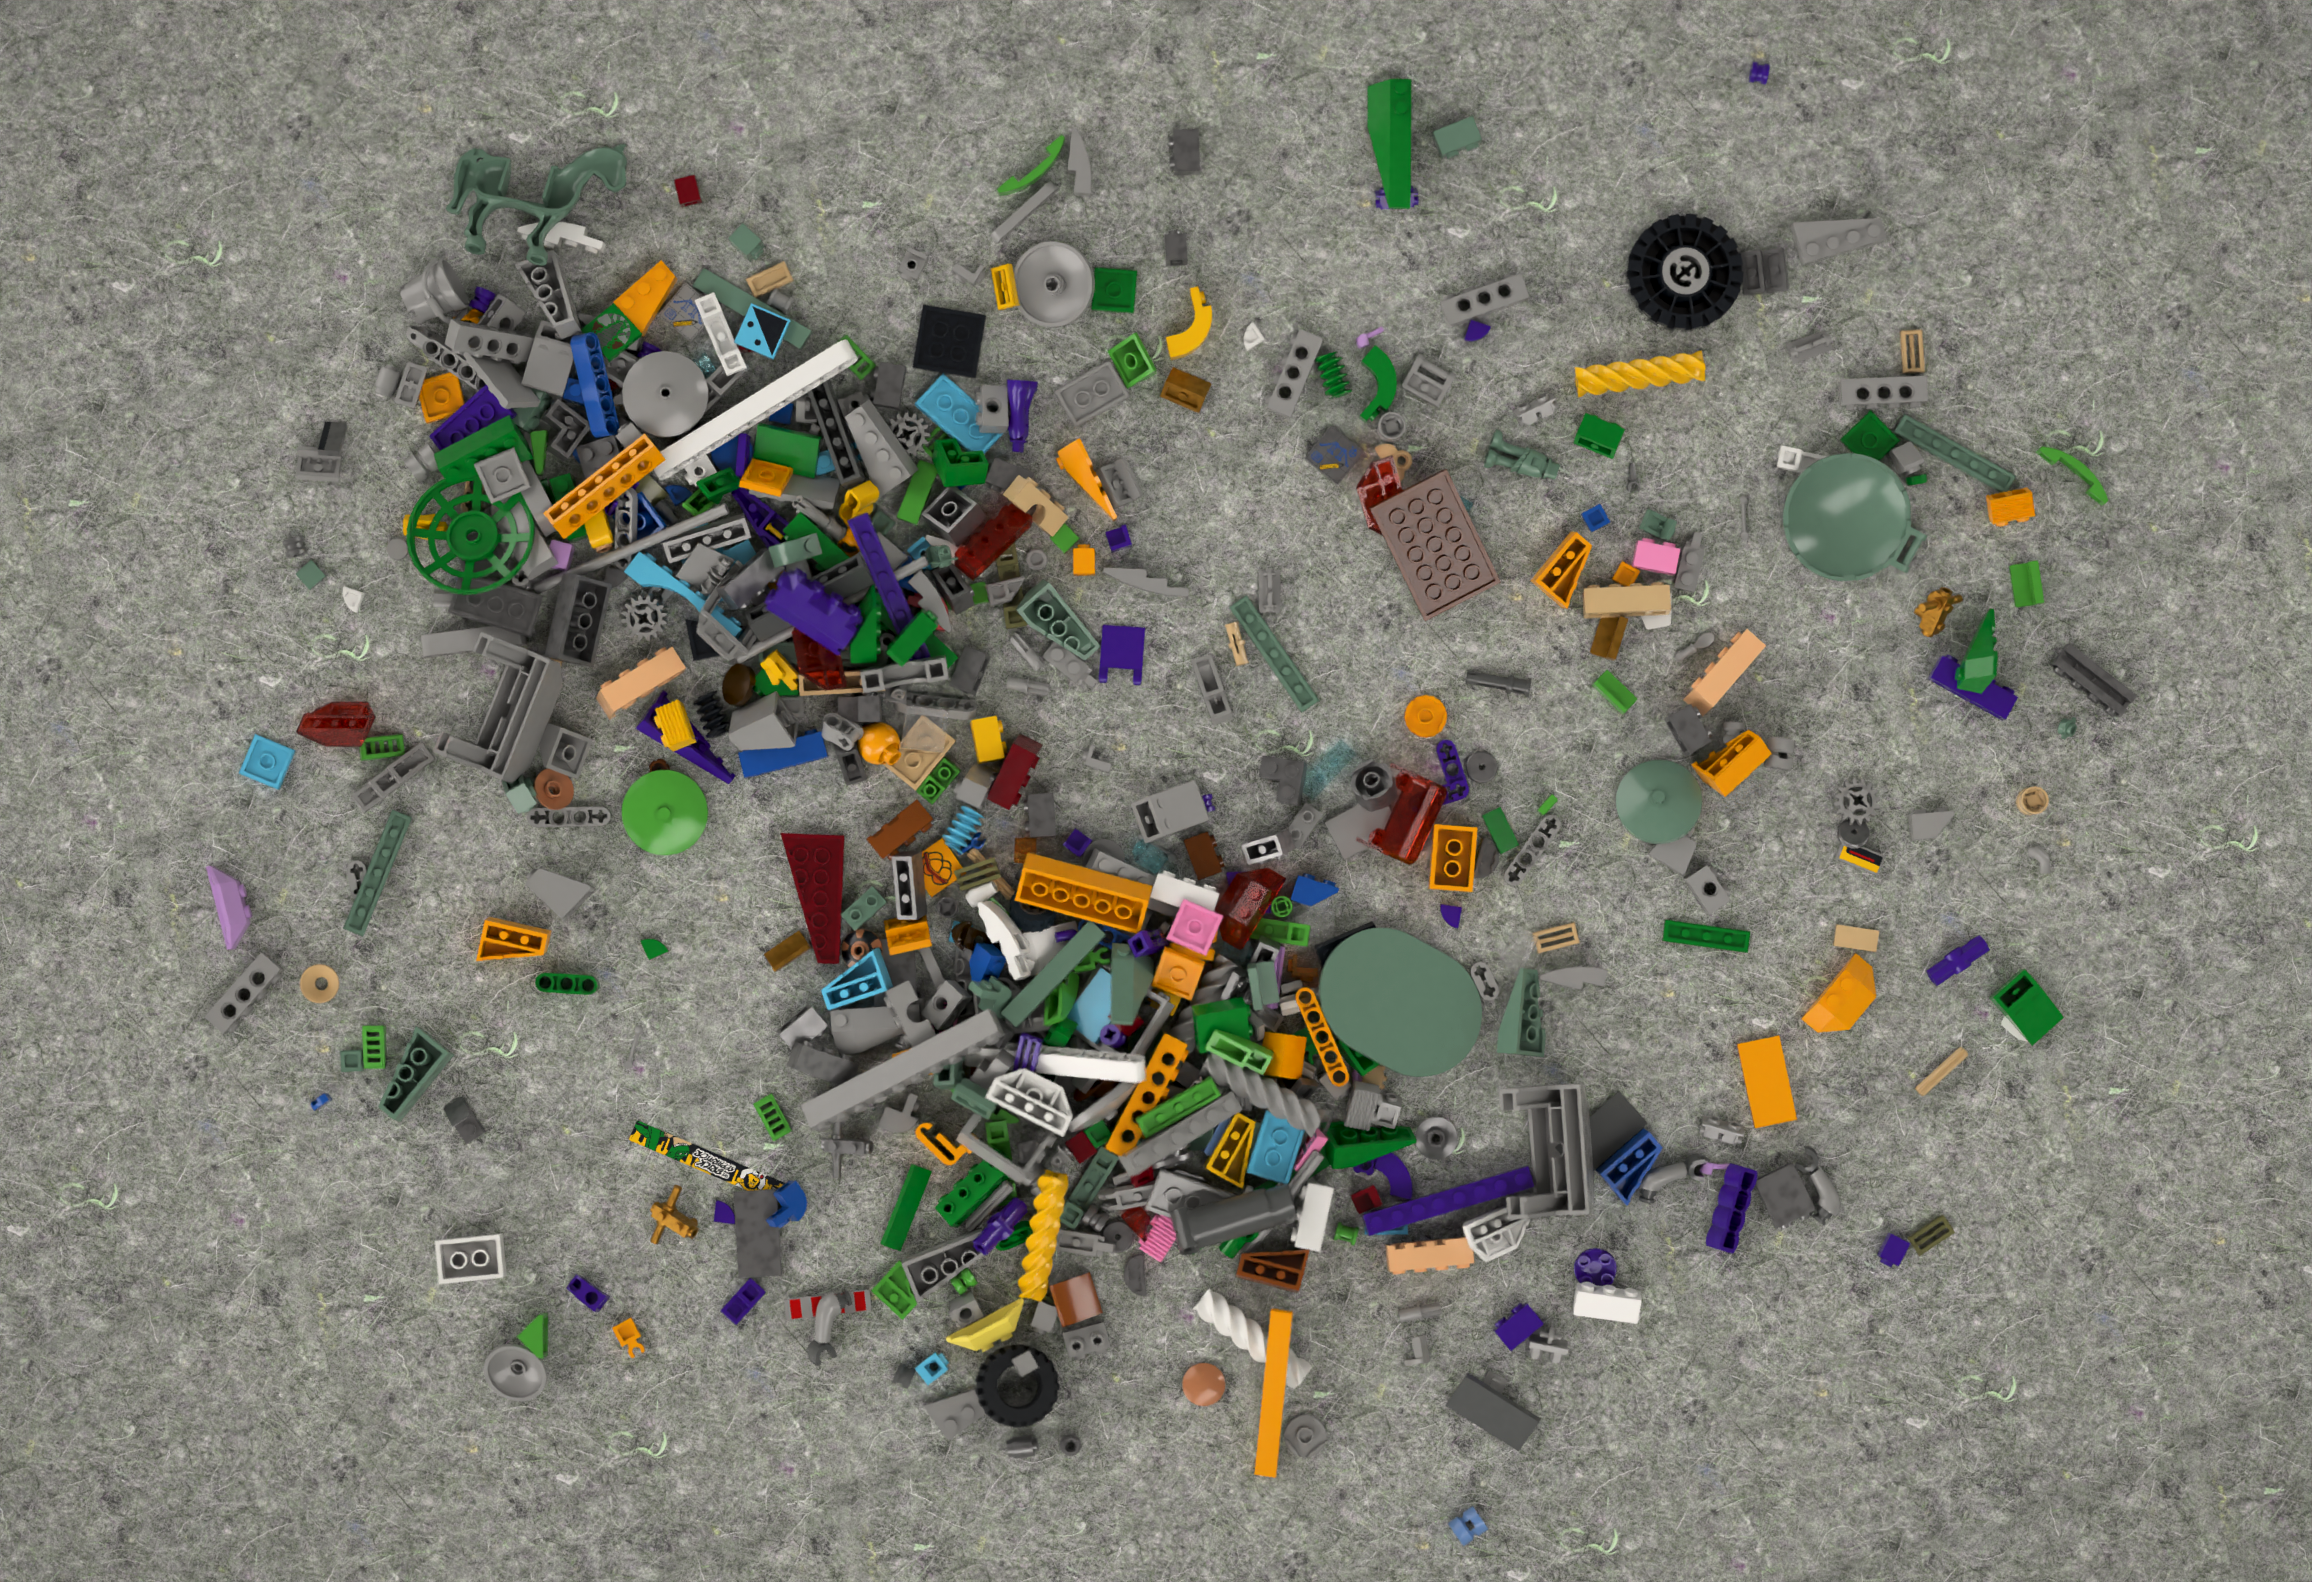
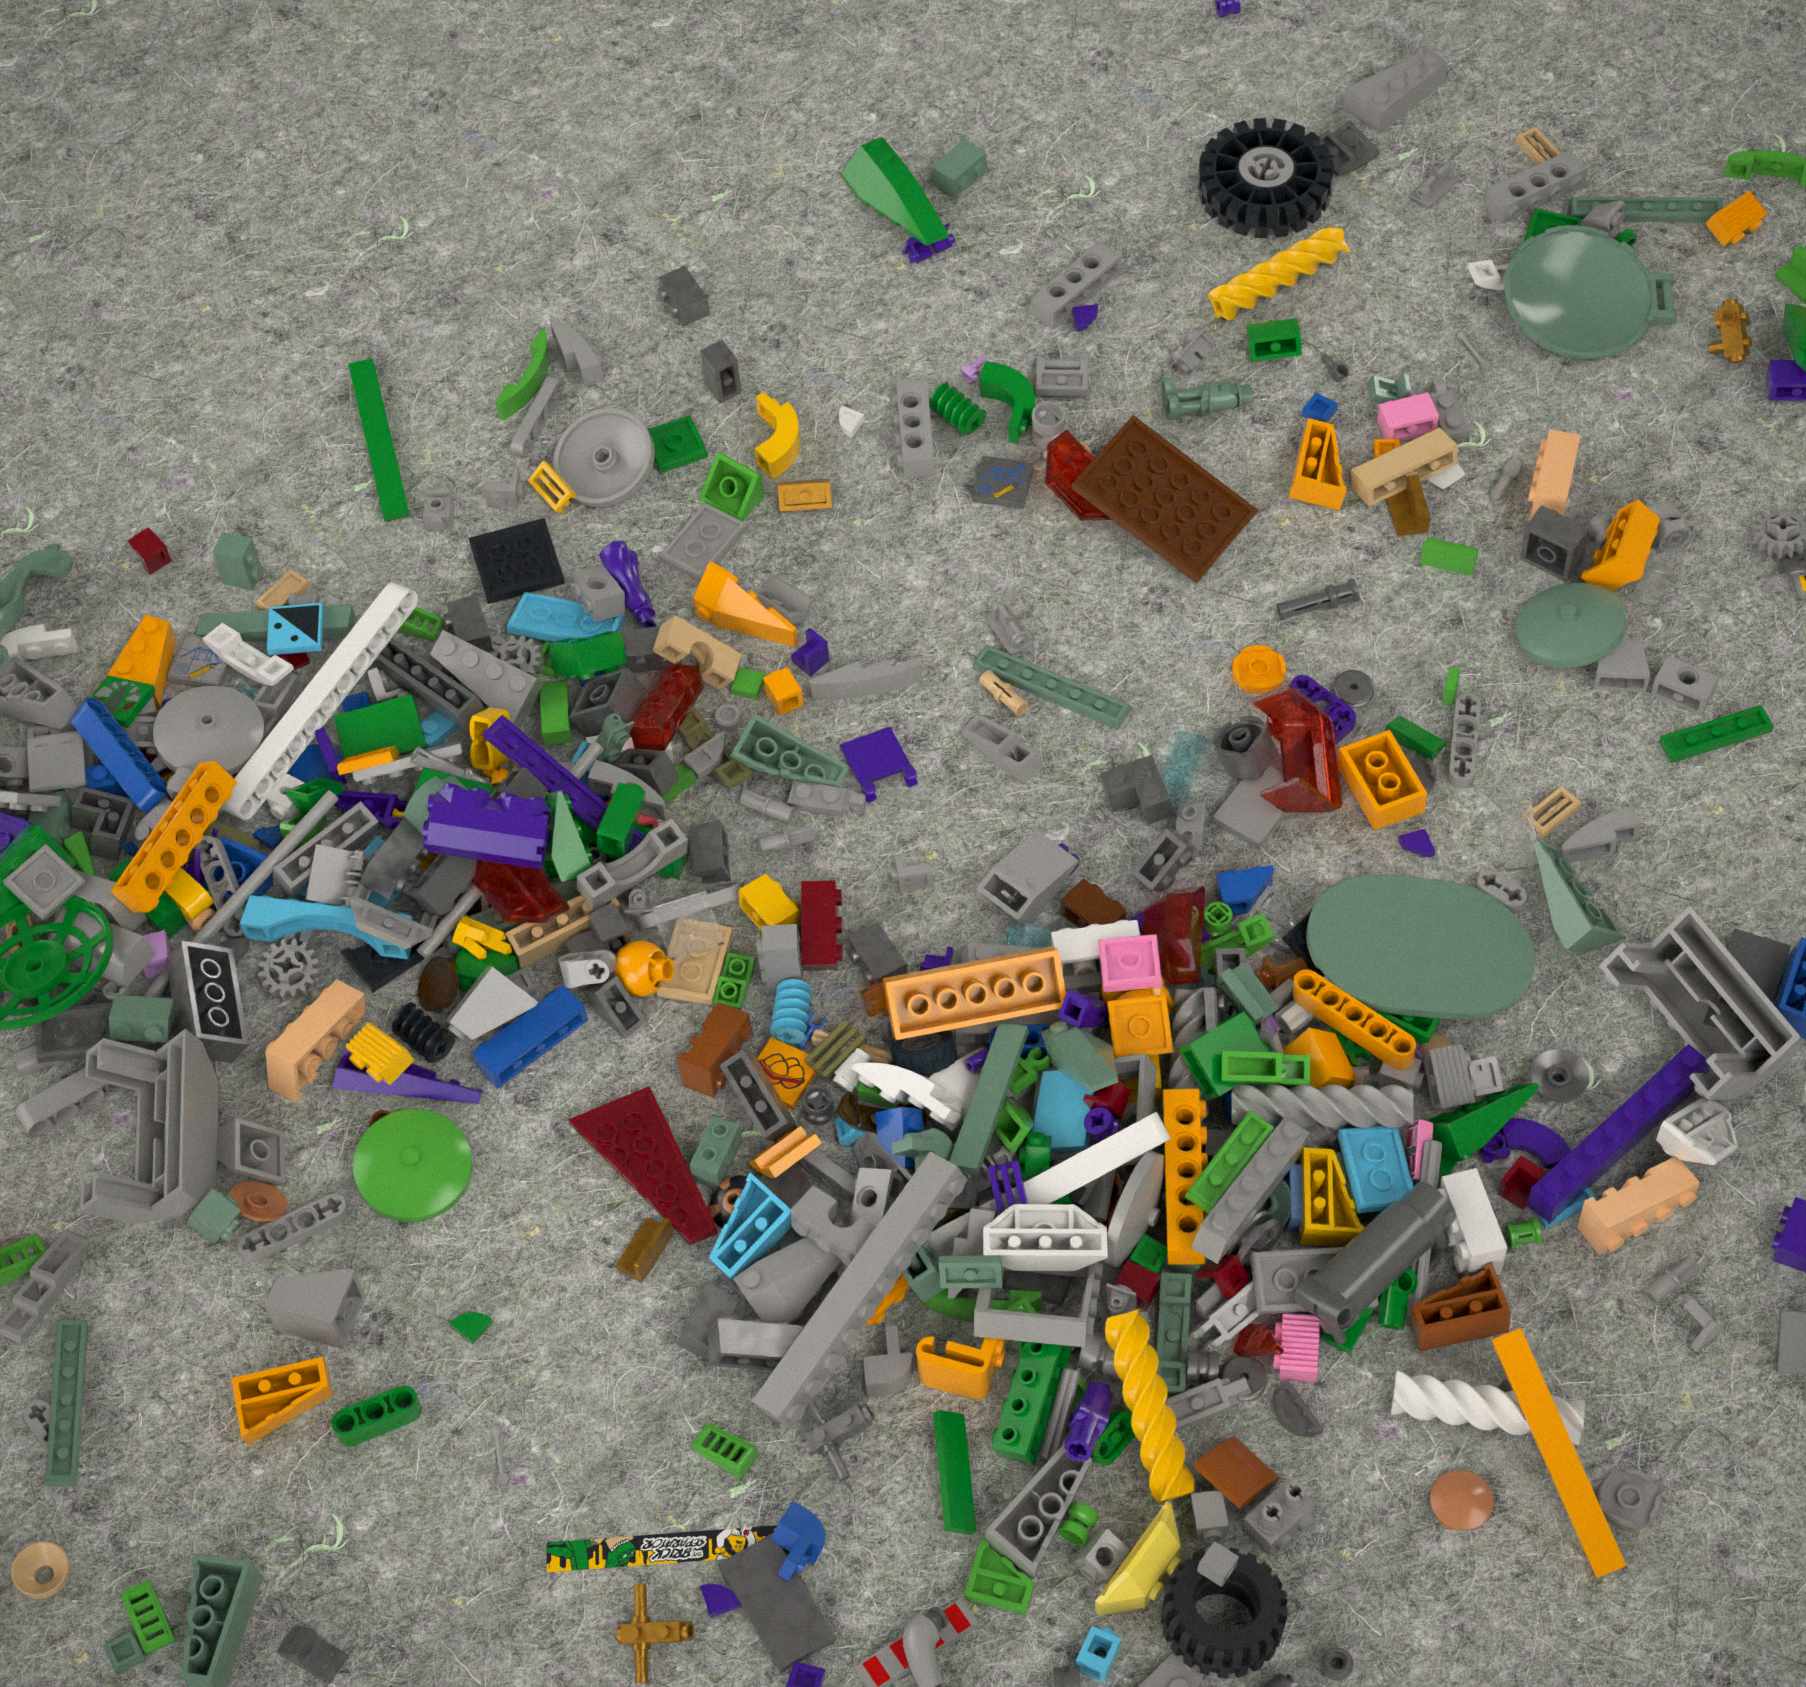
camera: 20 degrees left, 30 degrees down
none -> sand green brick [109,995,174,1043]
none -> green tile [348,358,410,522]

